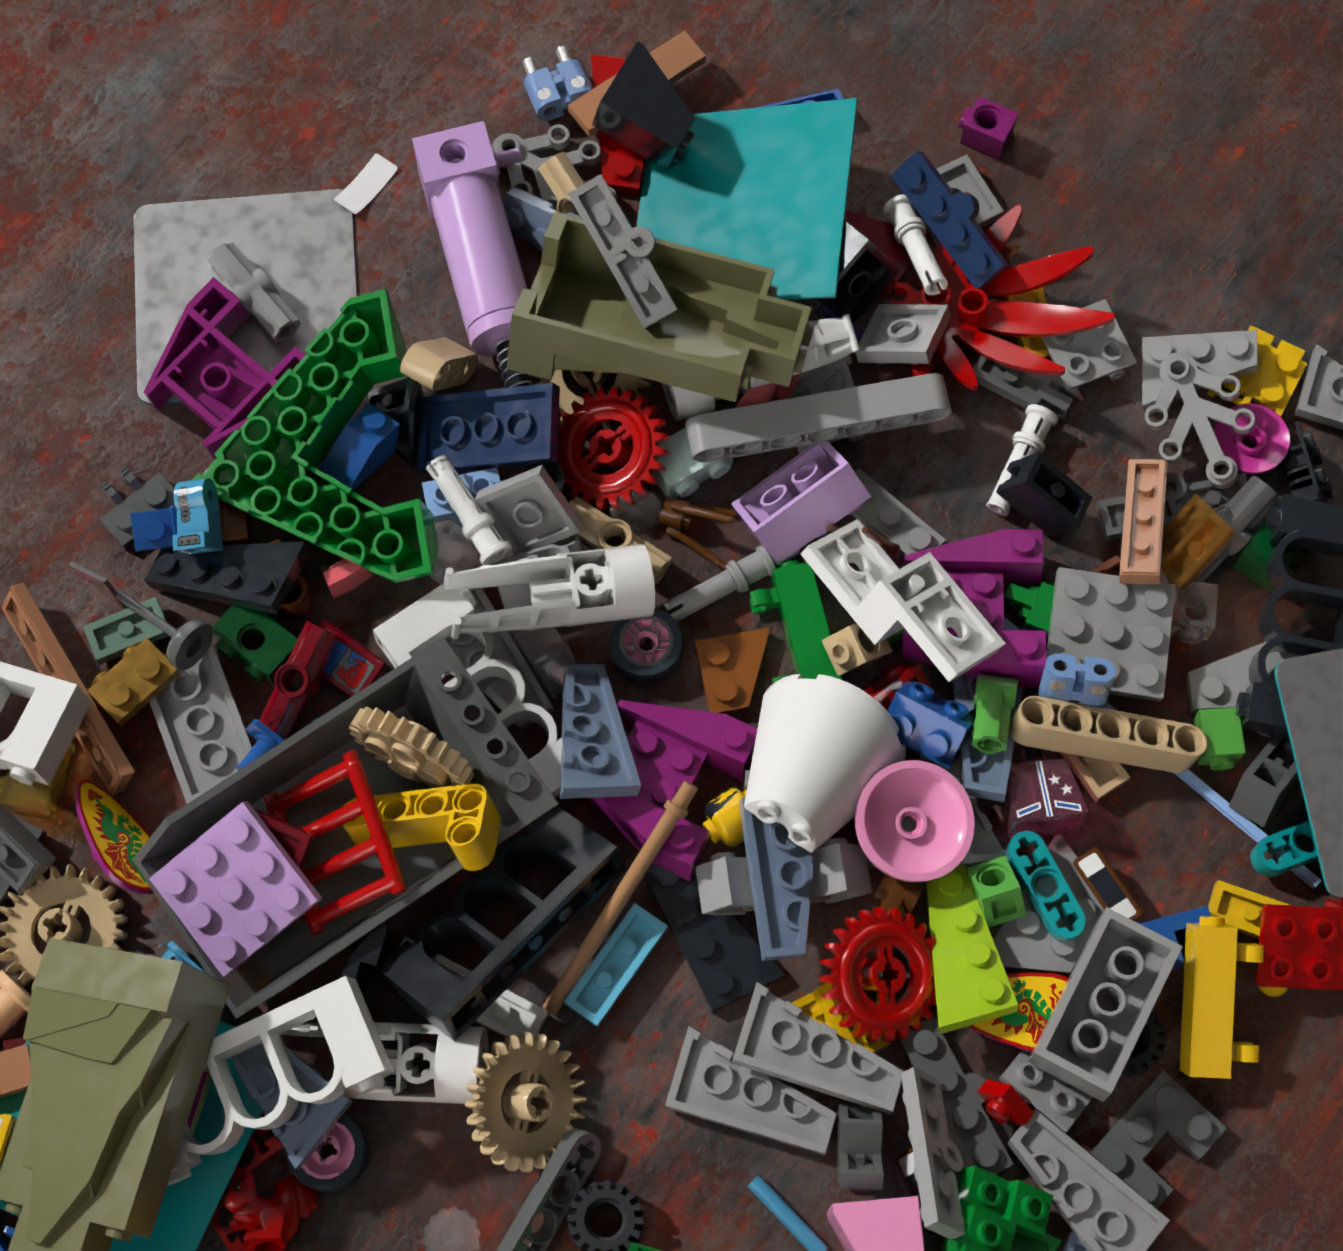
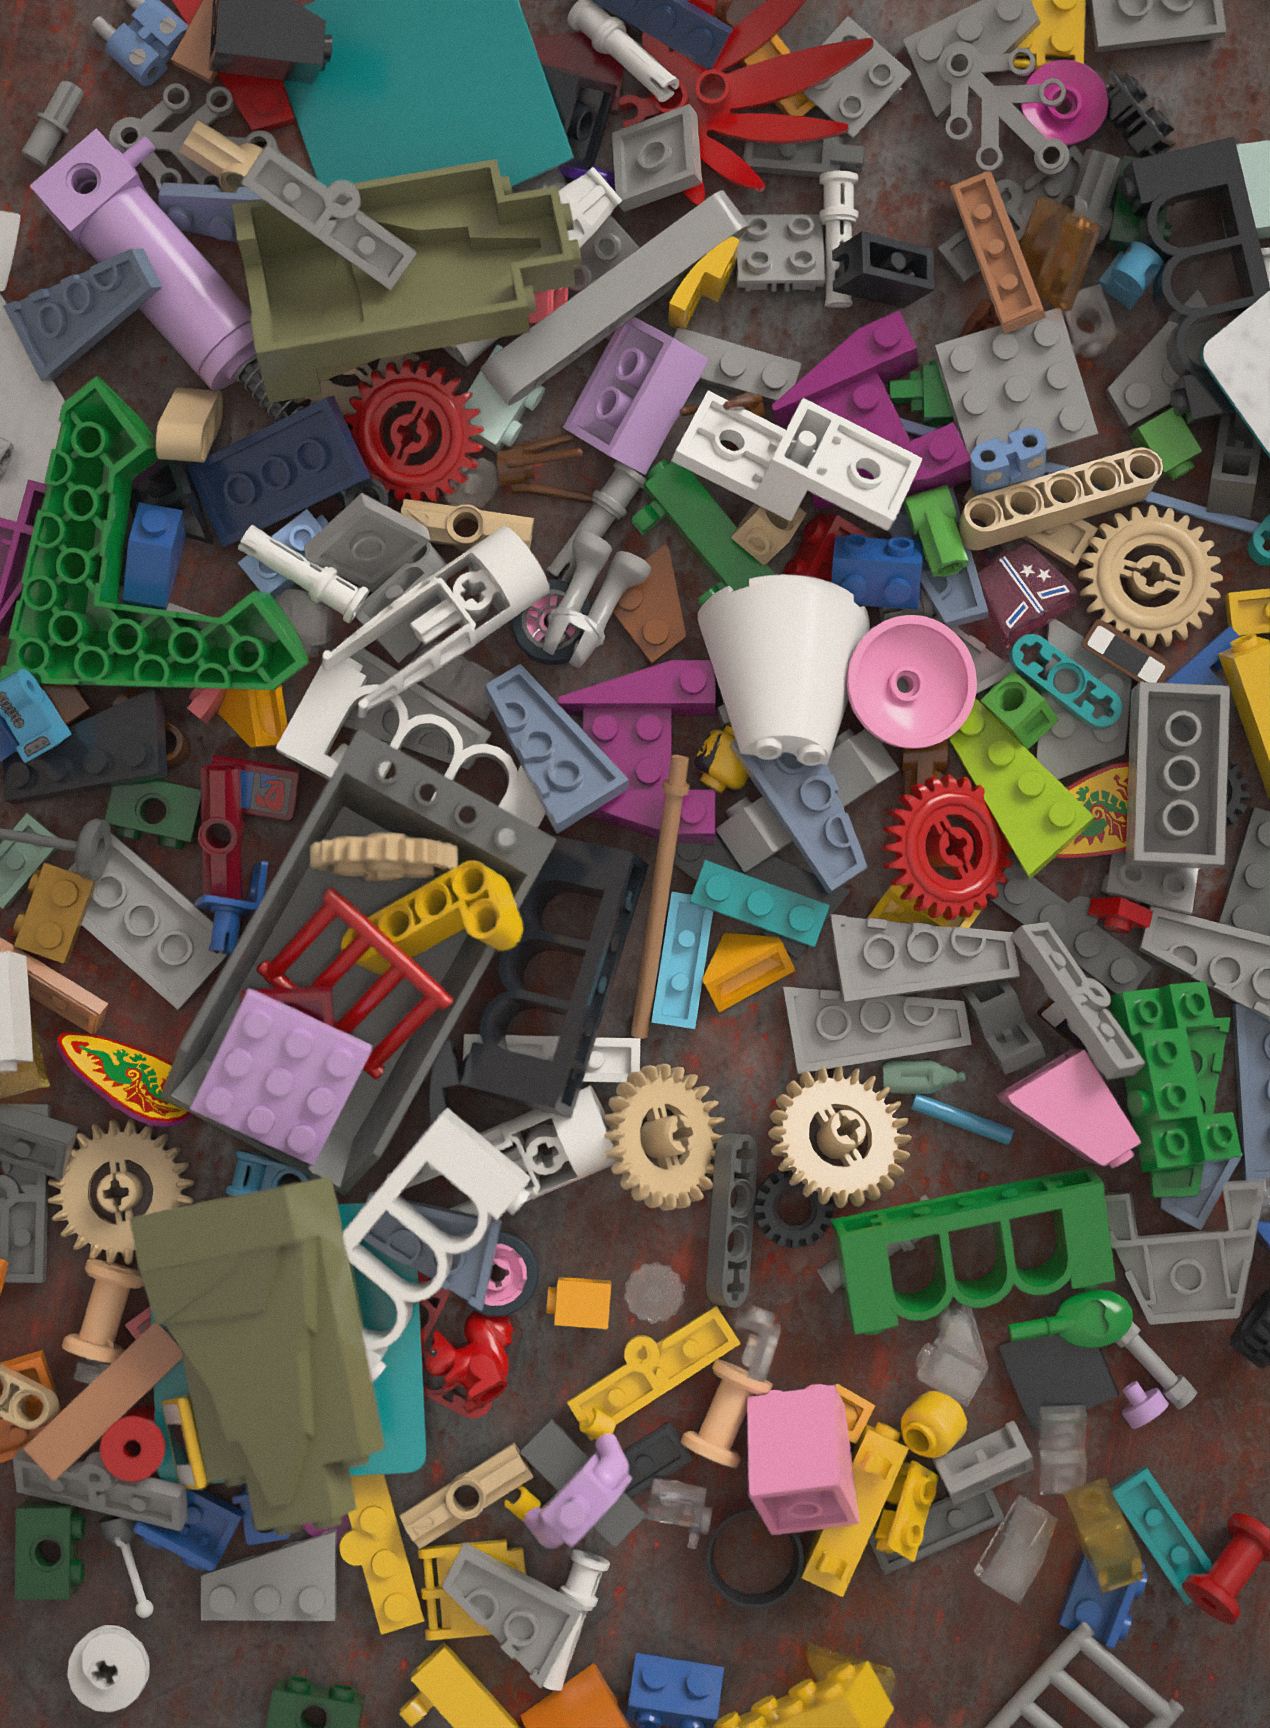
camera: 30 degrees left, 15 degrees up
none -> sand blue wing [3,249,163,381]
none -> light grey axle [21,81,83,167]
none -> light orange slope [218,686,288,748]
none -> light grey piece [542,531,651,668]
none -> light orange brick [547,1277,611,1329]
none -> yellow slope [668,236,740,330]
none -> teal plate [689,860,830,948]
none -> light orange slope [702,932,796,1013]
none -> light grey hinge [737,214,825,292]
none -> tan gear [768,1066,912,1208]
none -> sand green piece [883,1060,967,1094]
none -> tan gear [1078,505,1223,649]
none -> dark azure leg [1096,241,1164,310]

